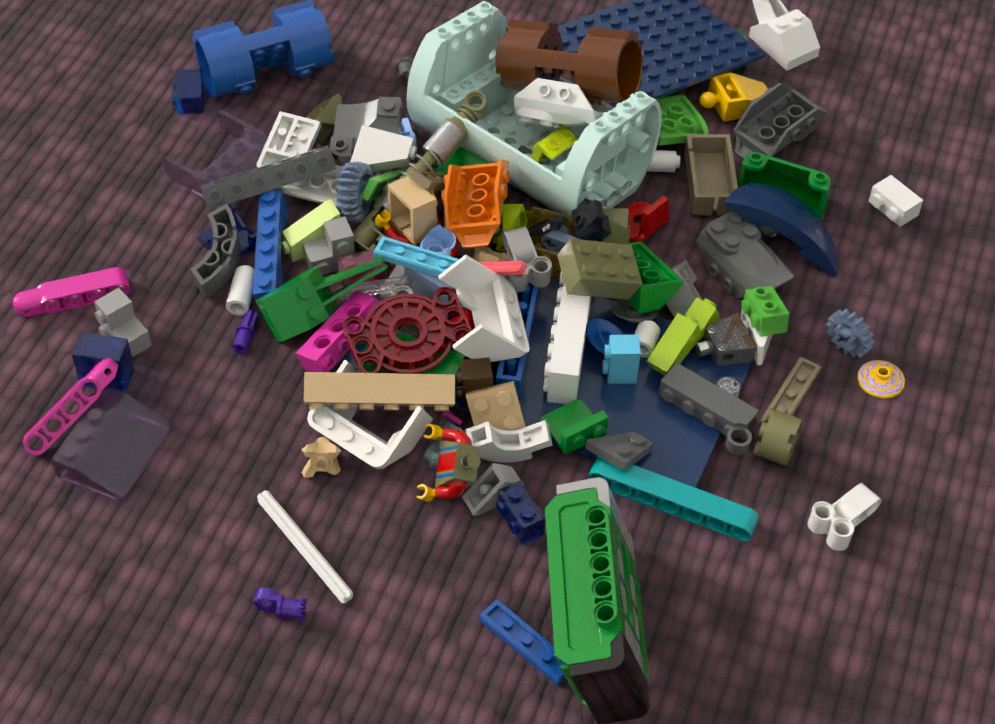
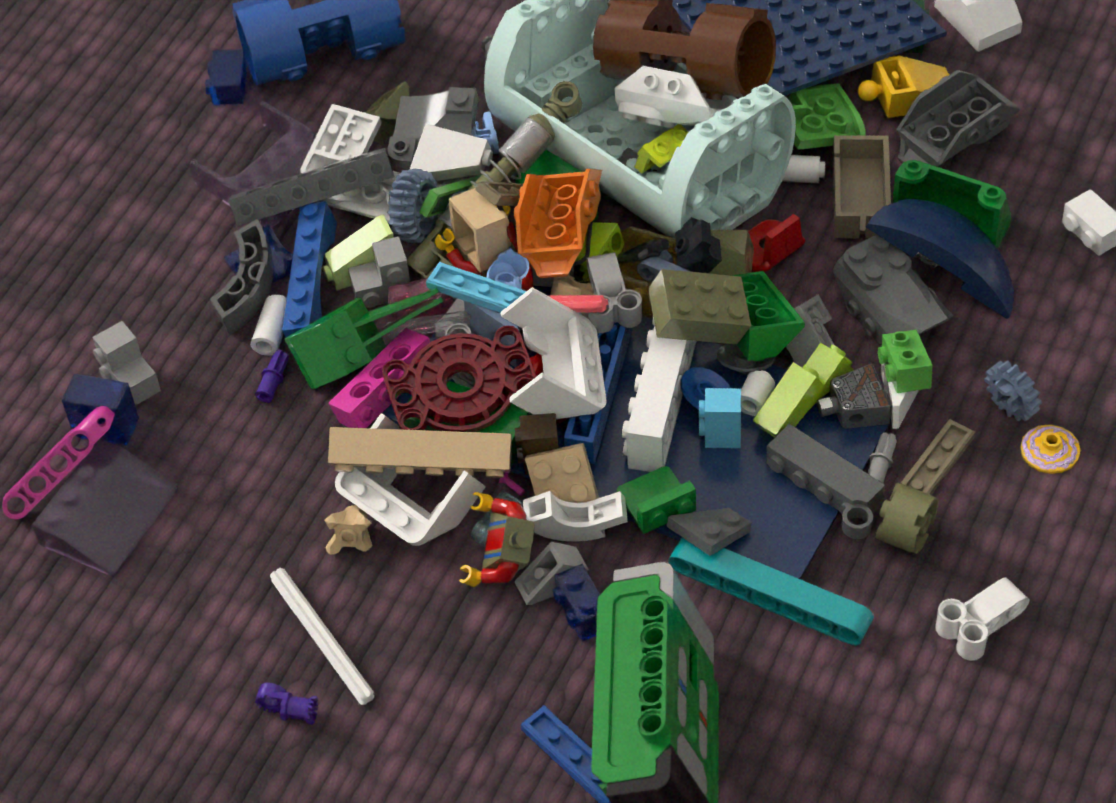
camera: 10 degrees right, 0 degrees up
dark pink piece [12,267,130,317] -> none
clear tile [716,377,740,397] -> none
none -> light grey axle [867,432,897,484]

